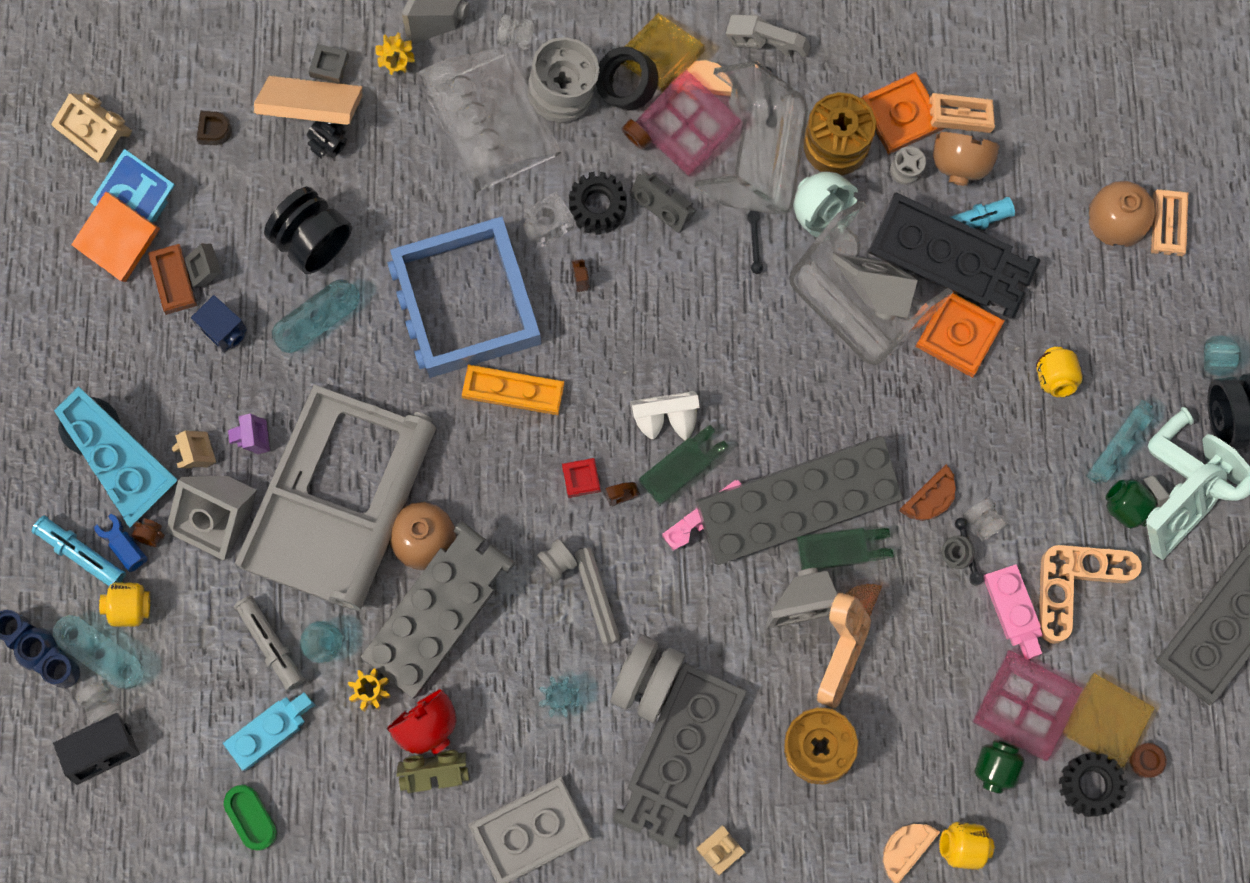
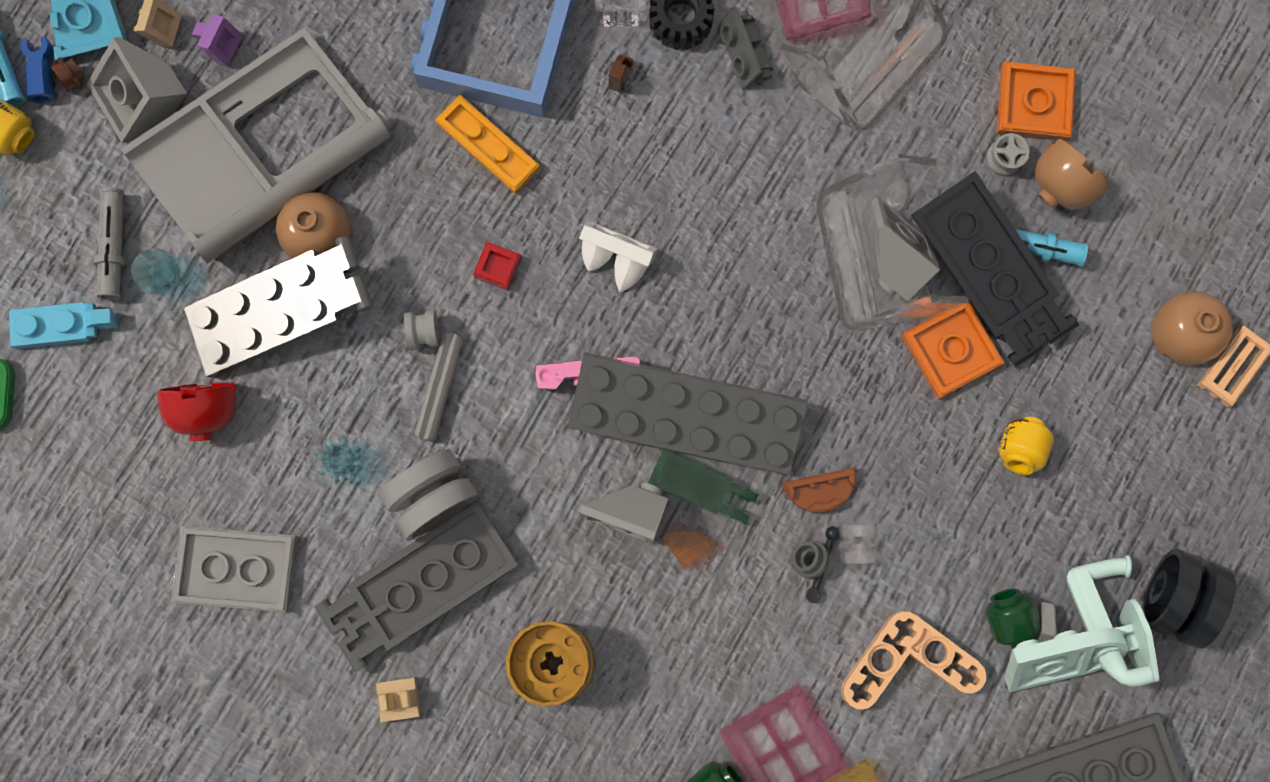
camera: 30 degrees right, 5 degrees up
yellow gear [348,668,391,712] -> none
olive hinge [396,750,469,793] -> none
reddish brown tile [605,482,640,506] -> none
clear green hinge [638,425,729,506] -> none
black hinge [747,210,763,274] -> none
light aqua cylinder [793,171,858,237] -> none
pearl gold wheel [803,92,876,176] -> none
light nougat beam [817,592,871,708] -> none
light nougat tile [929,93,995,133] -> none
bright pink hinge [983,564,1042,660] -> none
clear light blue plate [1085,399,1154,484] -> none
clear light blue piece [1203,335,1242,377] -> none

